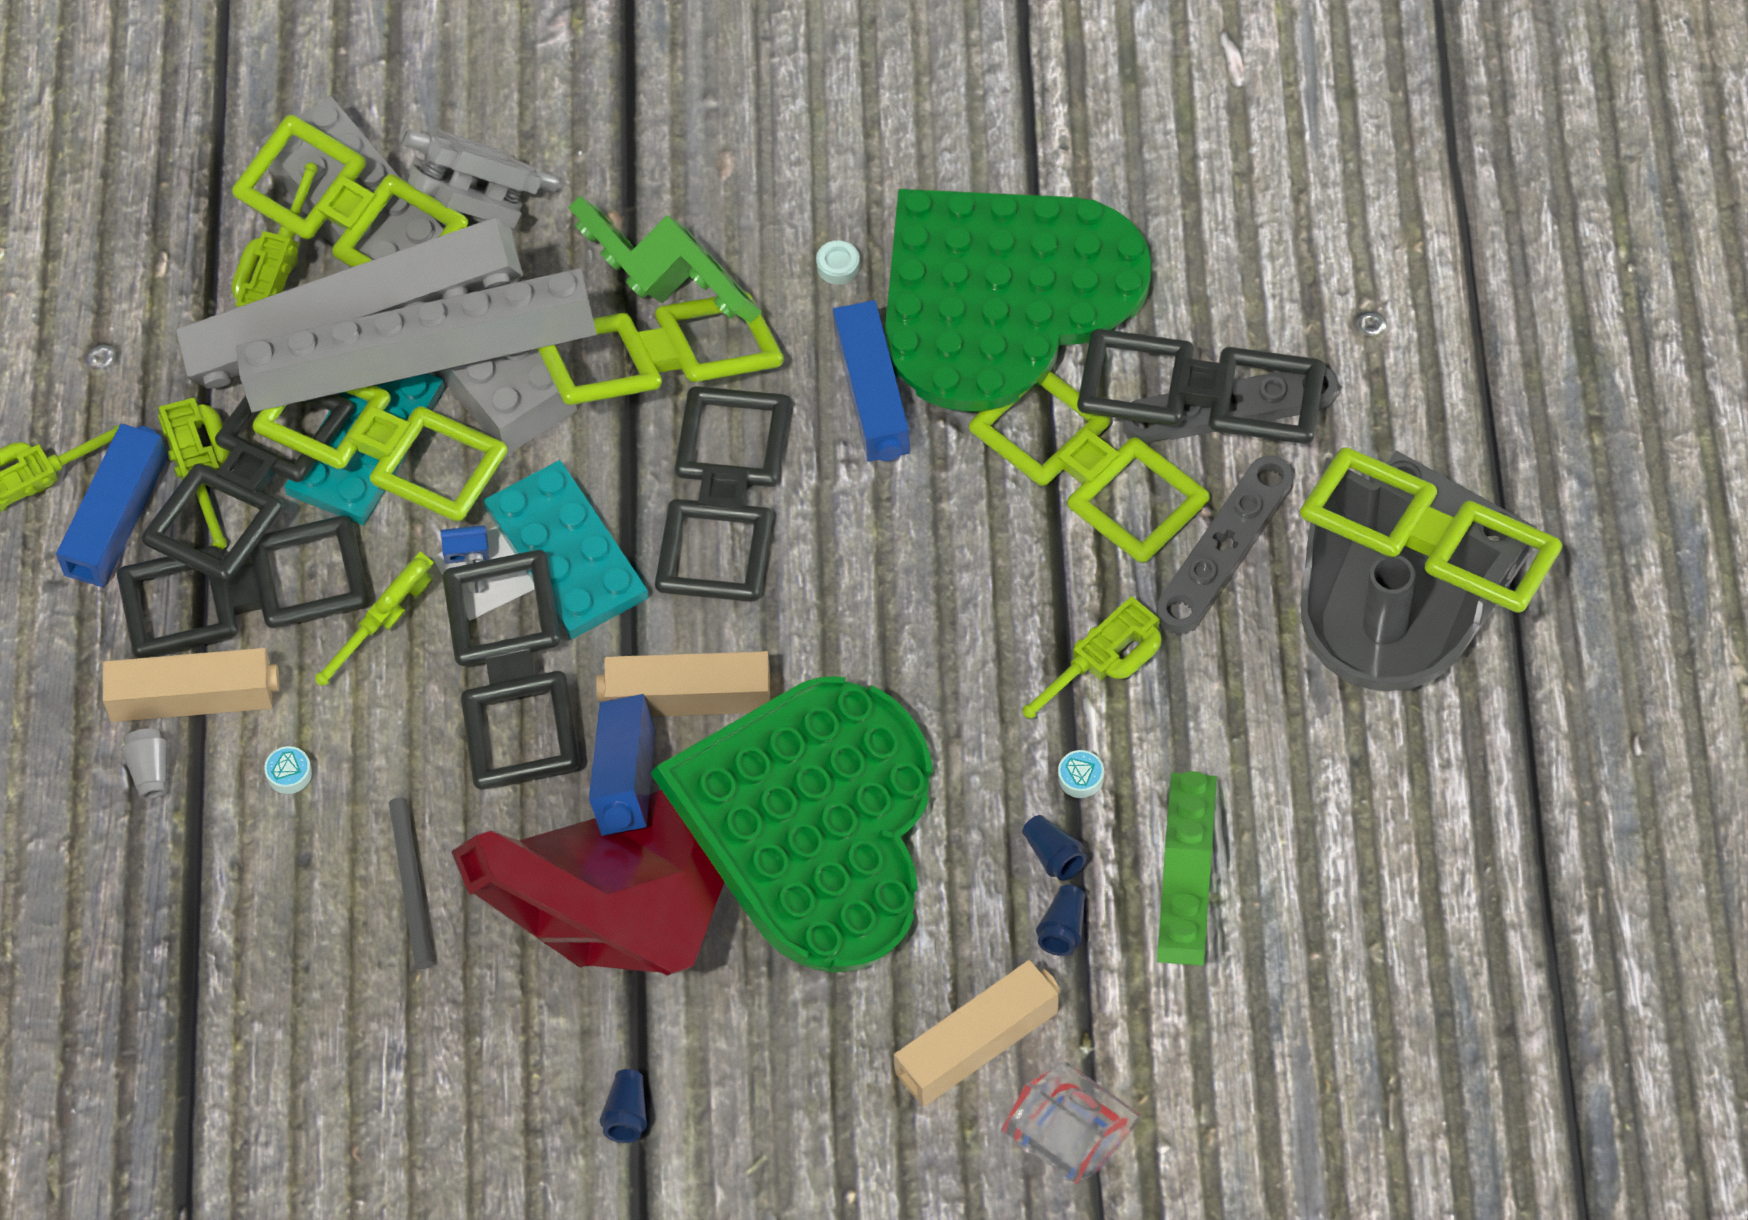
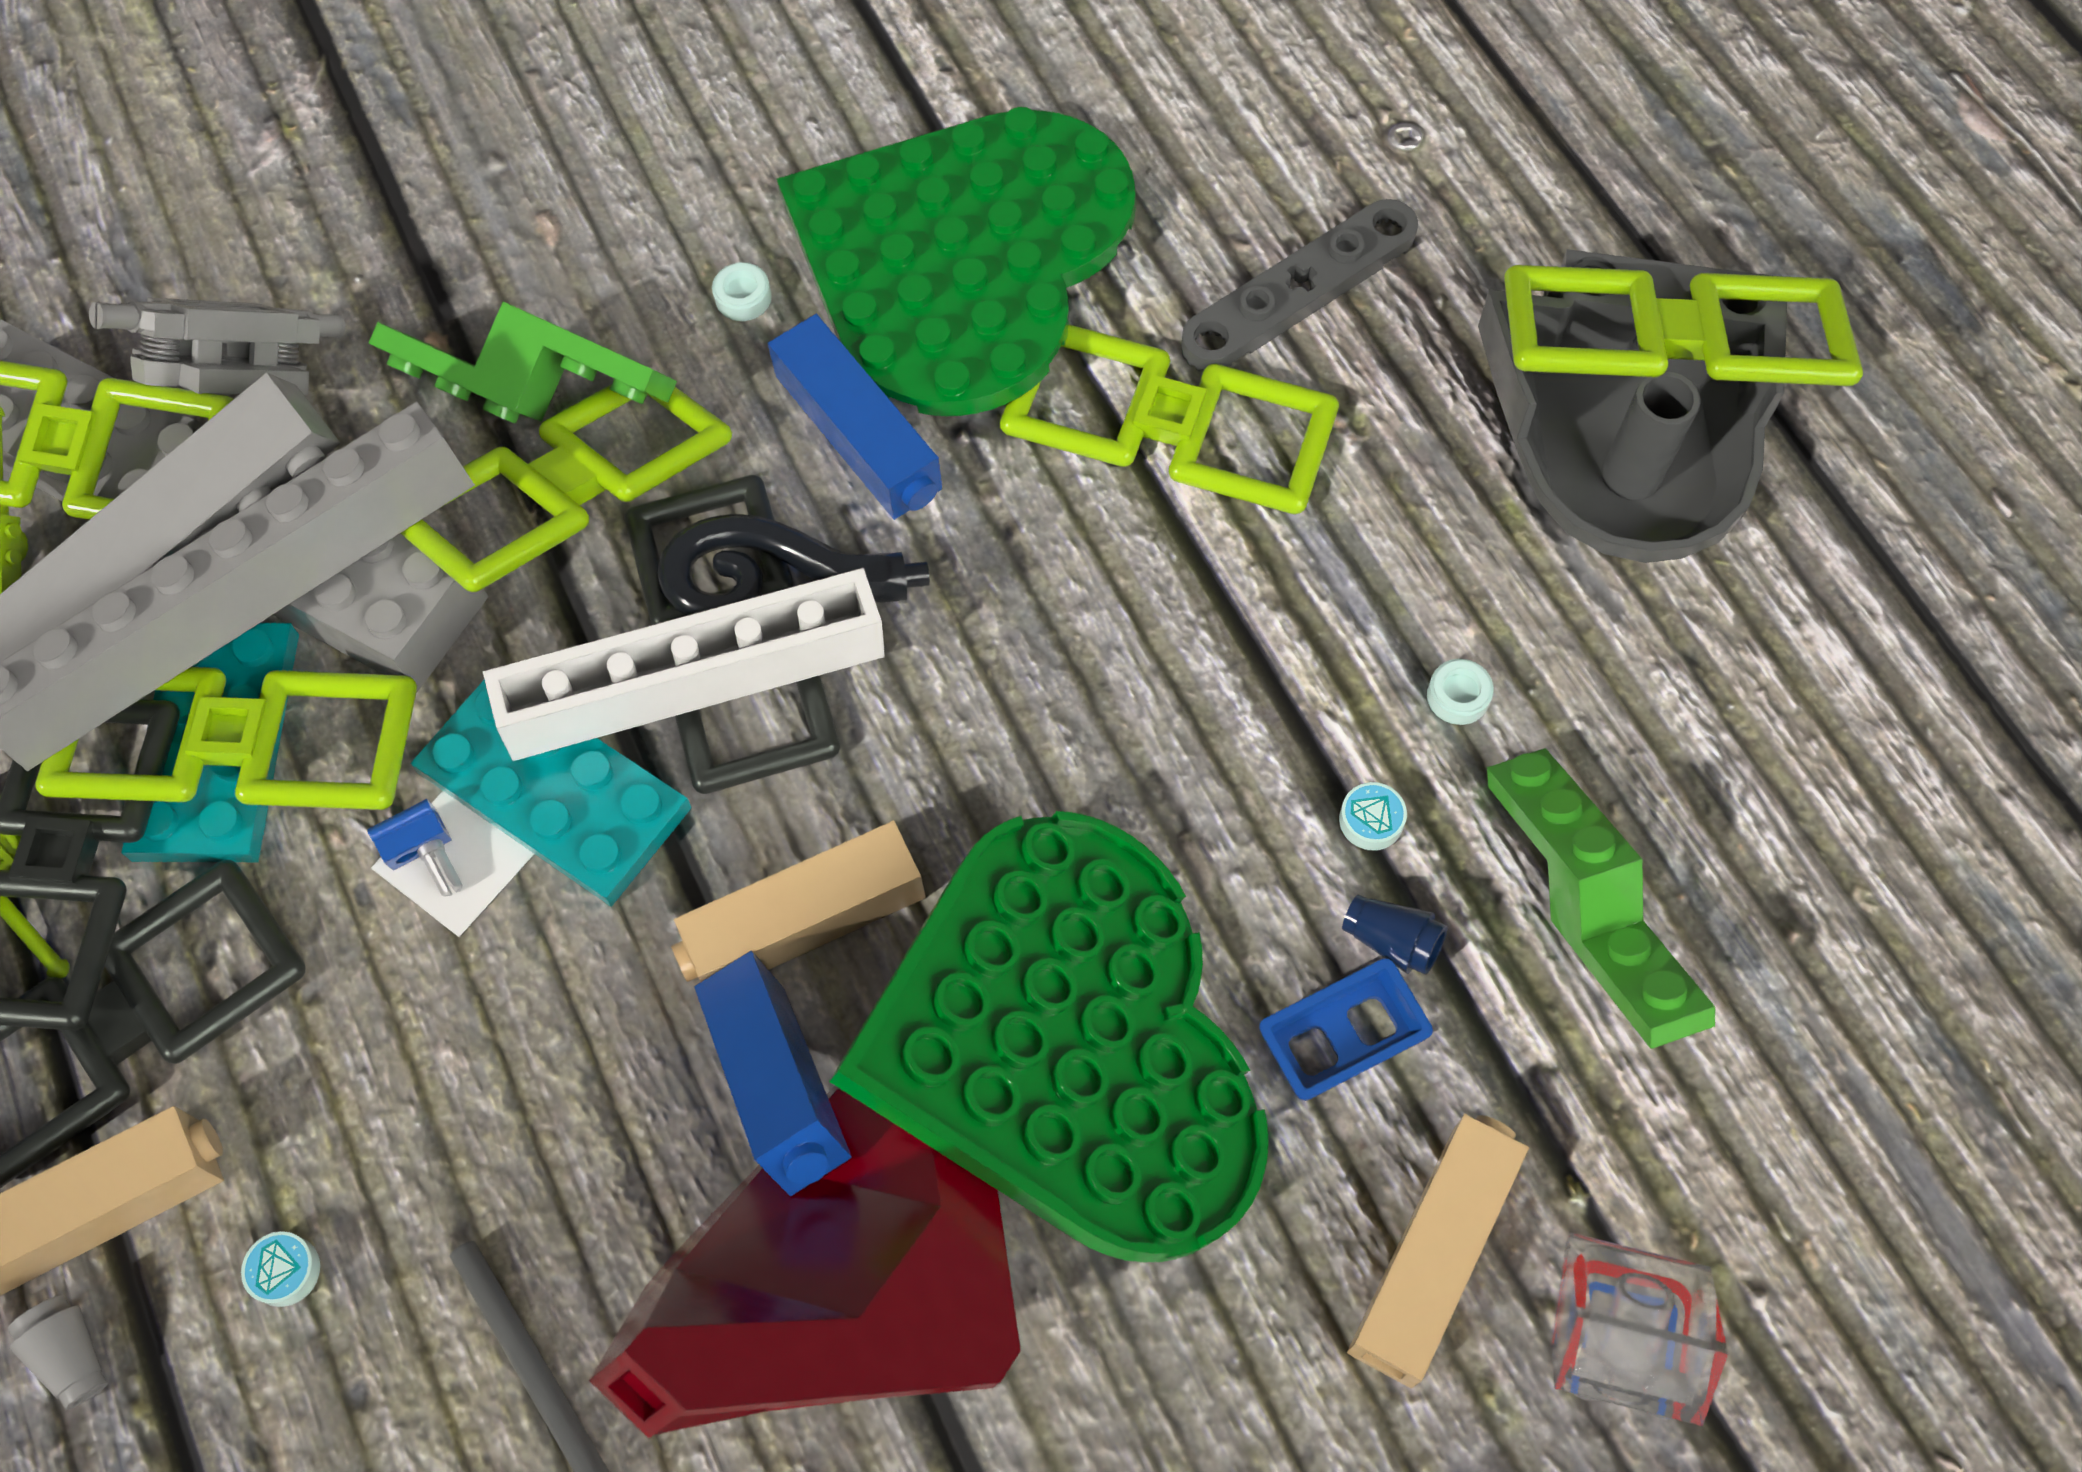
camera: 25 degrees left, 5 degrees up
lime piece [315,551,434,686] -> none
pearl dark grey bar [443,550,580,790] -> none
lime piece [1022,596,1162,719] -> none
dark blue cone [1036,884,1085,956] -> none
pearl dark grey bar [1077,329,1325,444] -> none
dark grey piece [1157,455,1292,635] -> none
none -> white brick [483,568,885,761]
none -> black plant [657,514,930,616]
none -> blue piece [1260,959,1433,1101]
none -> light aqua tile [1427,659,1494,725]

